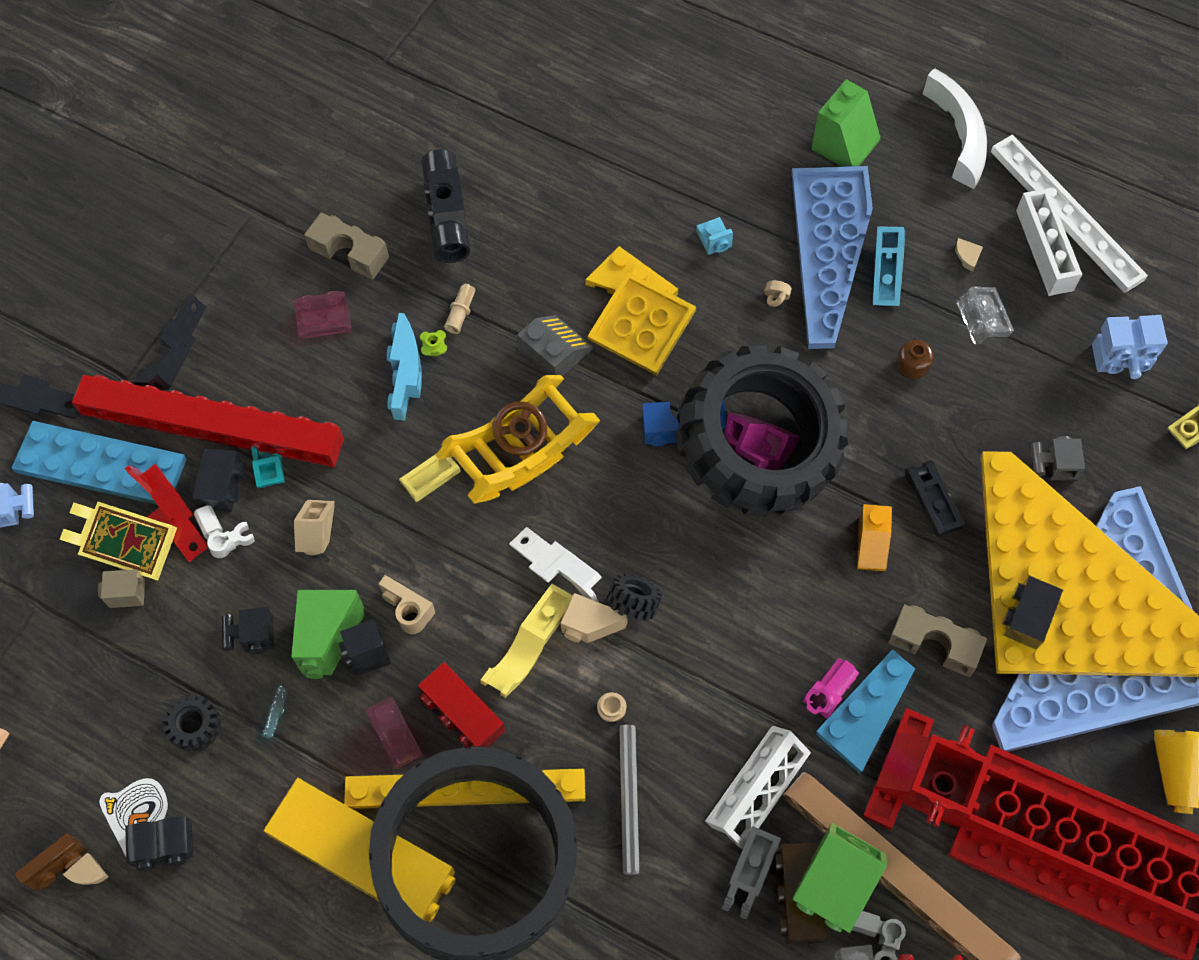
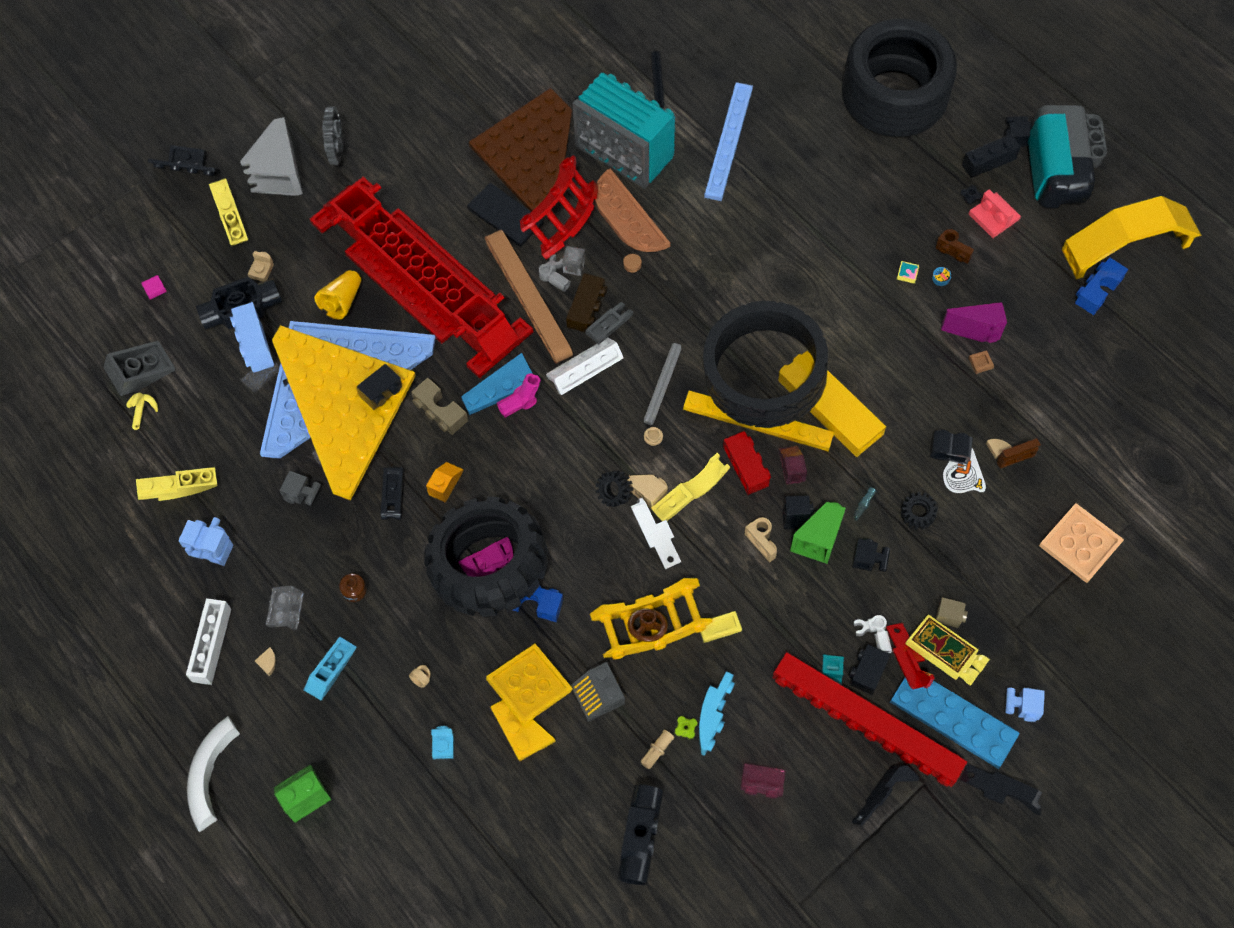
camera: 160 degrees left, 0 degrees up
tan slope [294,500,334,555] -> none
dark tan arch [304,212,389,280] -> none
medium blue wing [791,166,873,349] -> none
bright green slope [793,822,887,933] -> none
white plate [991,135,1148,293] -> none

